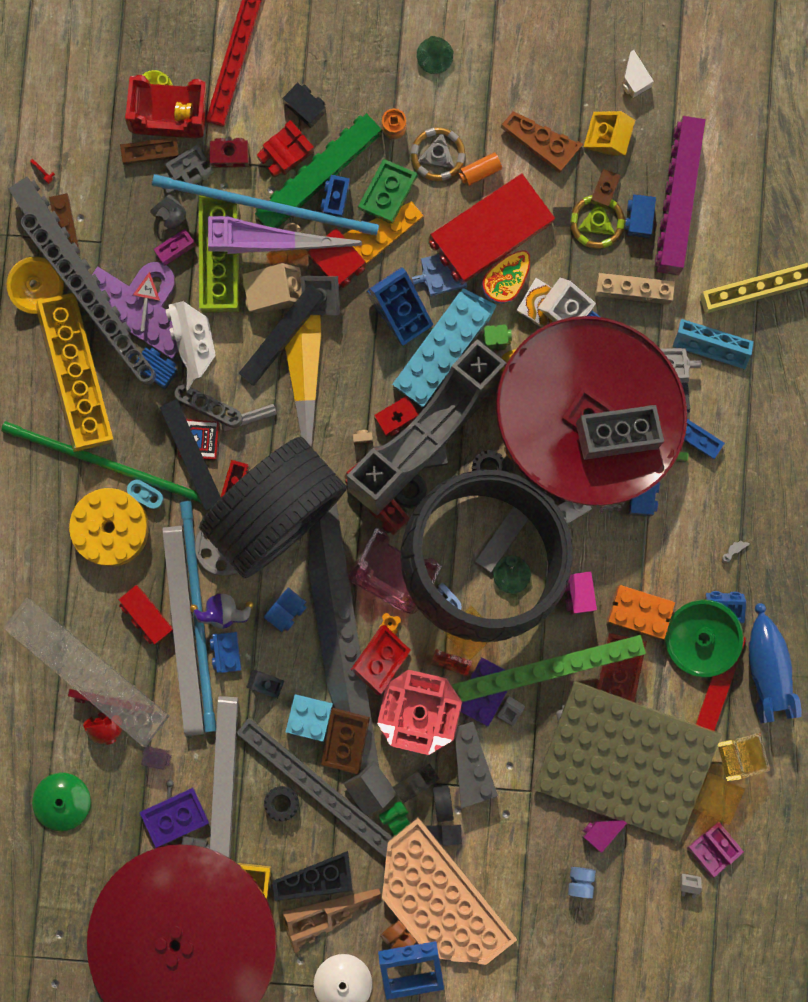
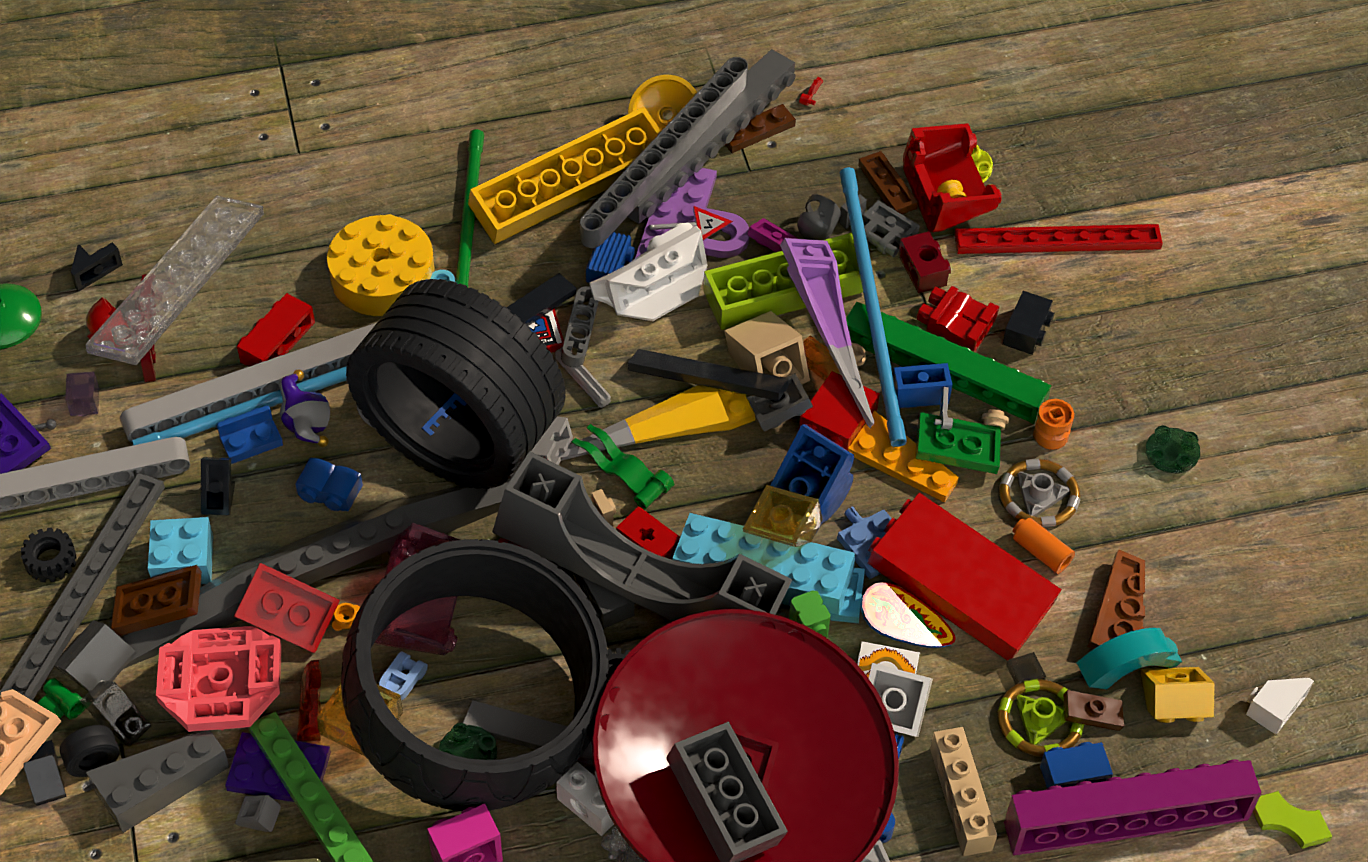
camera: 70 degrees right, 30 degrees down
none -> black slope [71,242,123,291]
none -> green flag [571,424,675,510]
none -> clear yellow slope [743,485,823,547]
none -> light grey piece [934,387,953,430]
none -> tan plate [981,409,1009,431]
none -> teal arch [1077,628,1182,689]
none -> lime tile [1253,791,1332,849]

